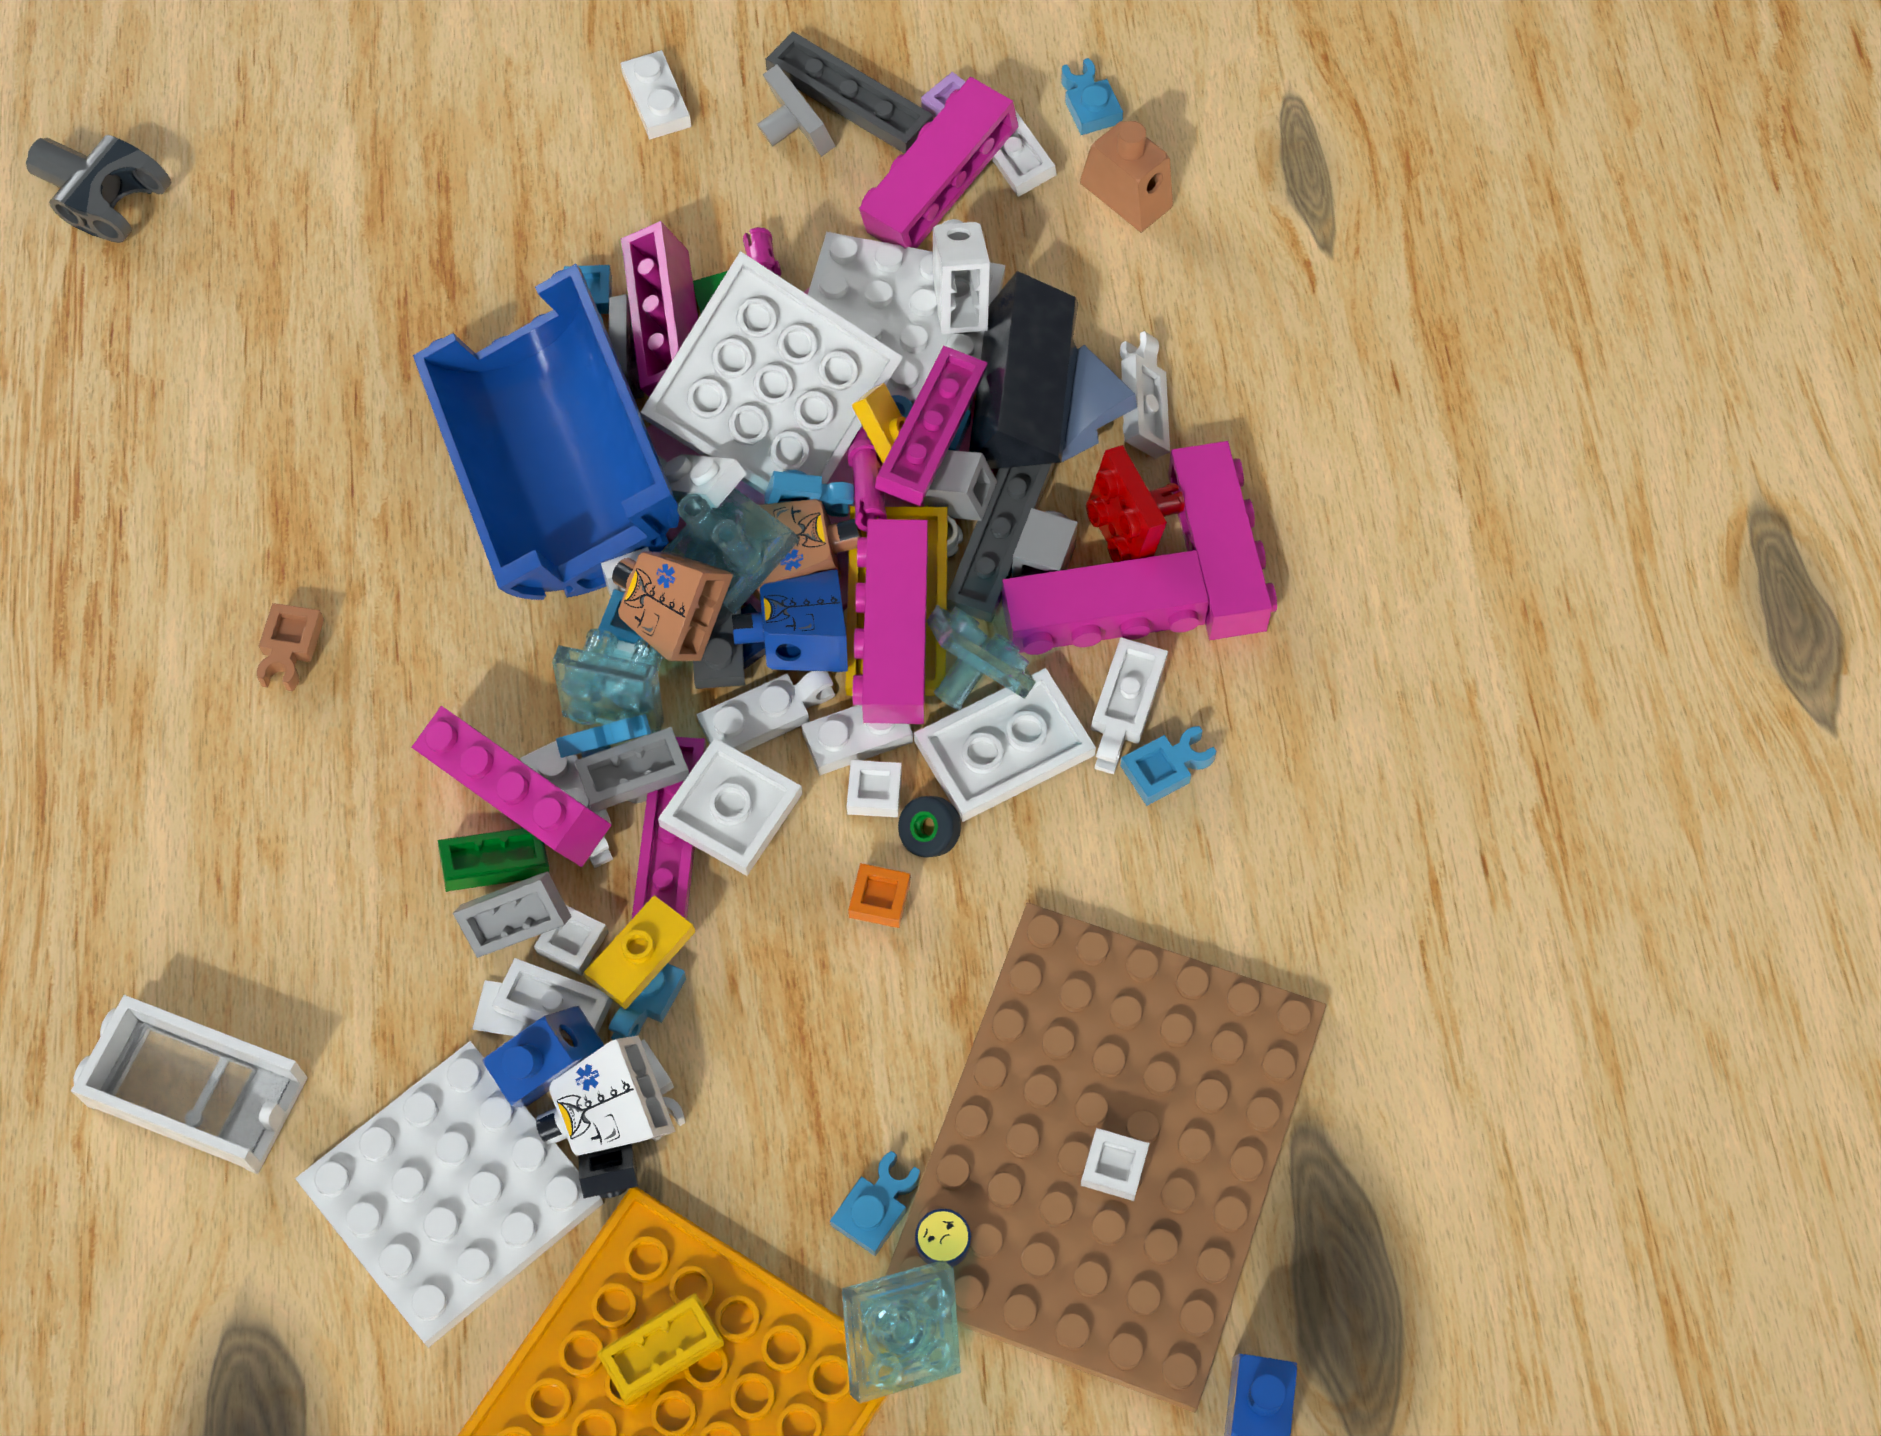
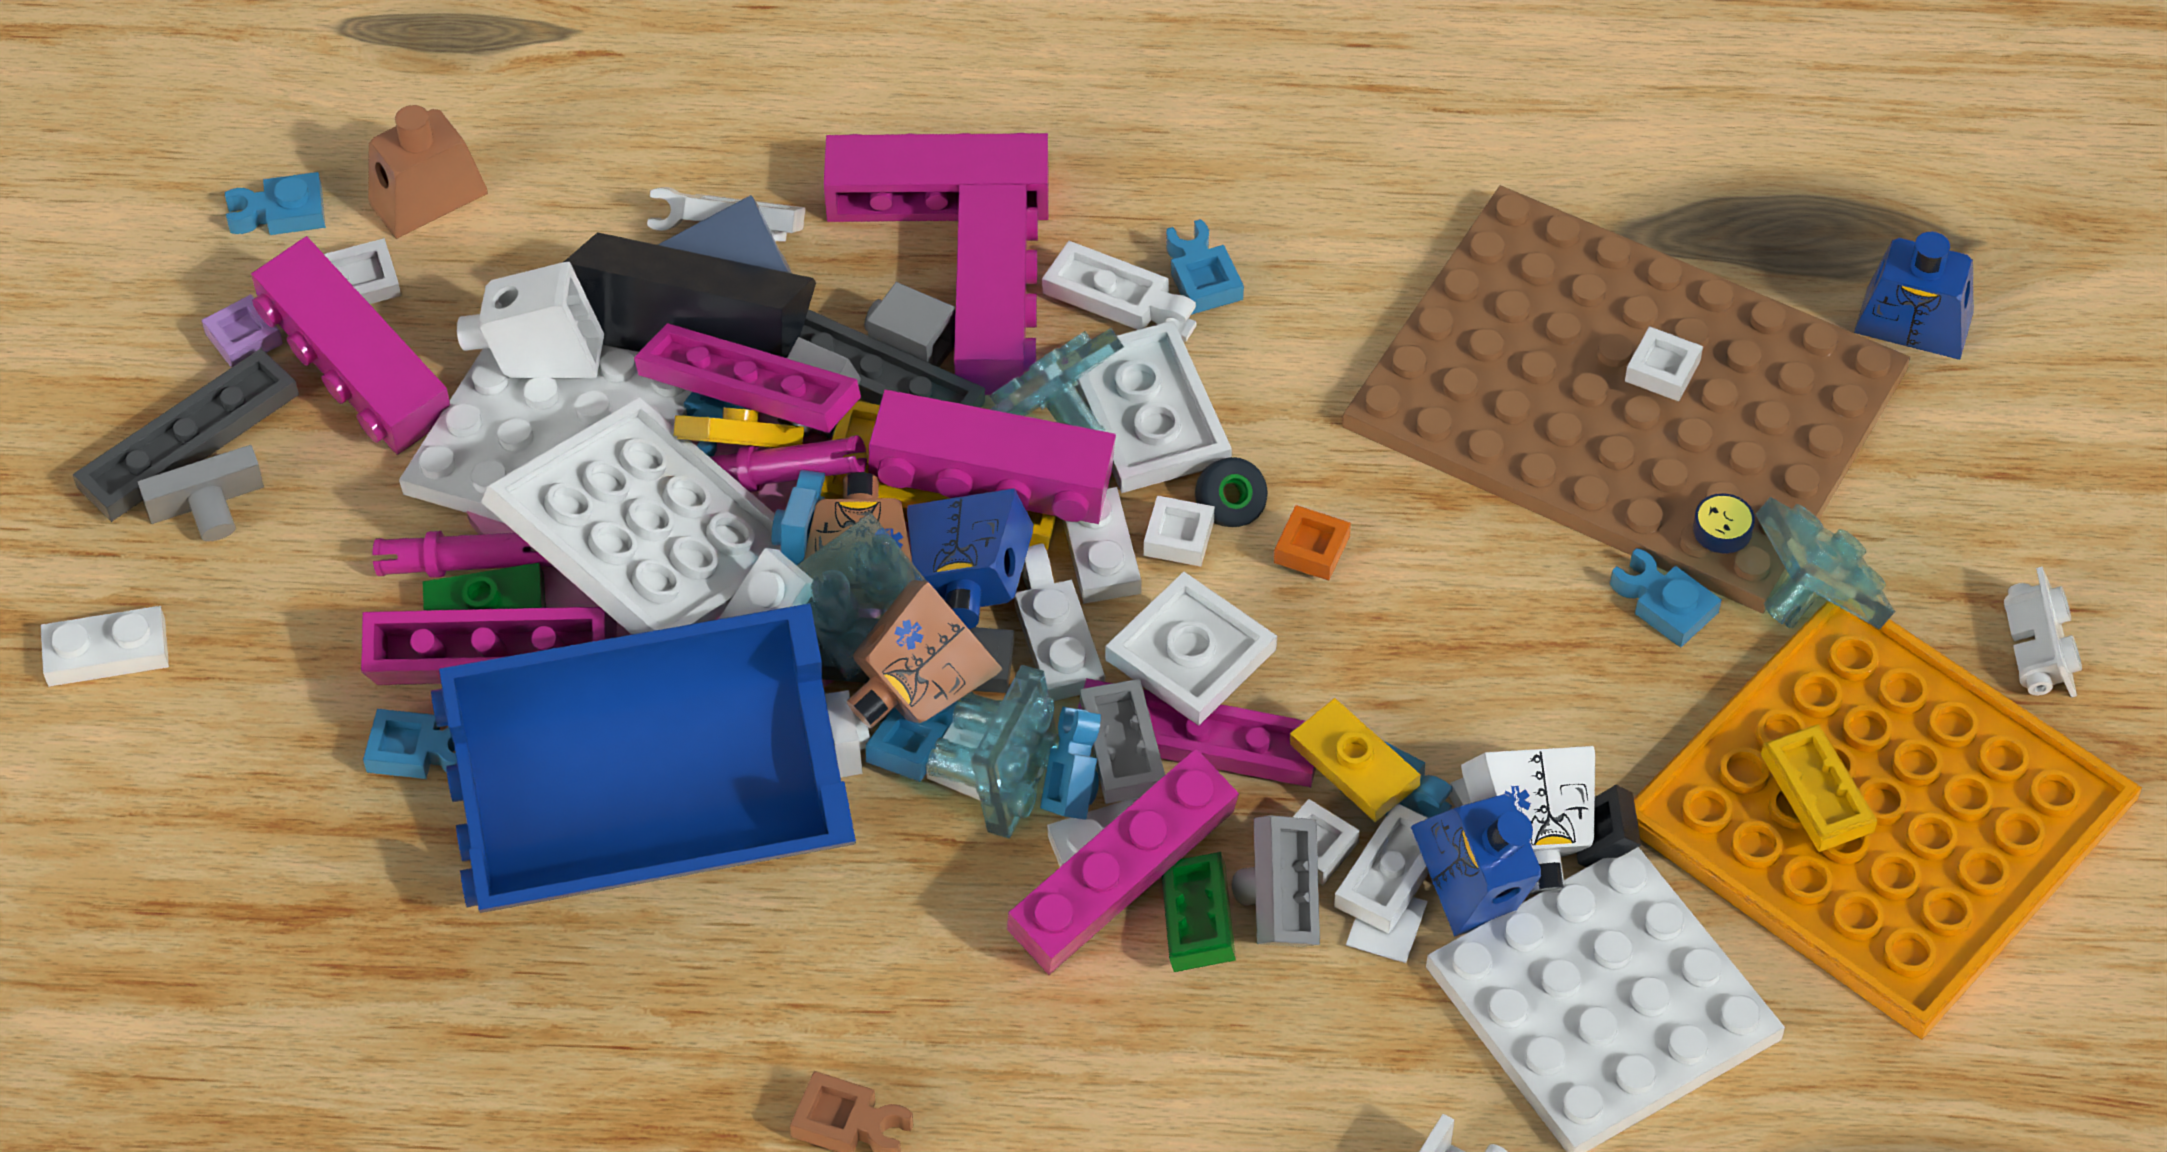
camera: 80 degrees left, 10 degrees down
red plate [1086,445,1185,563] -> none

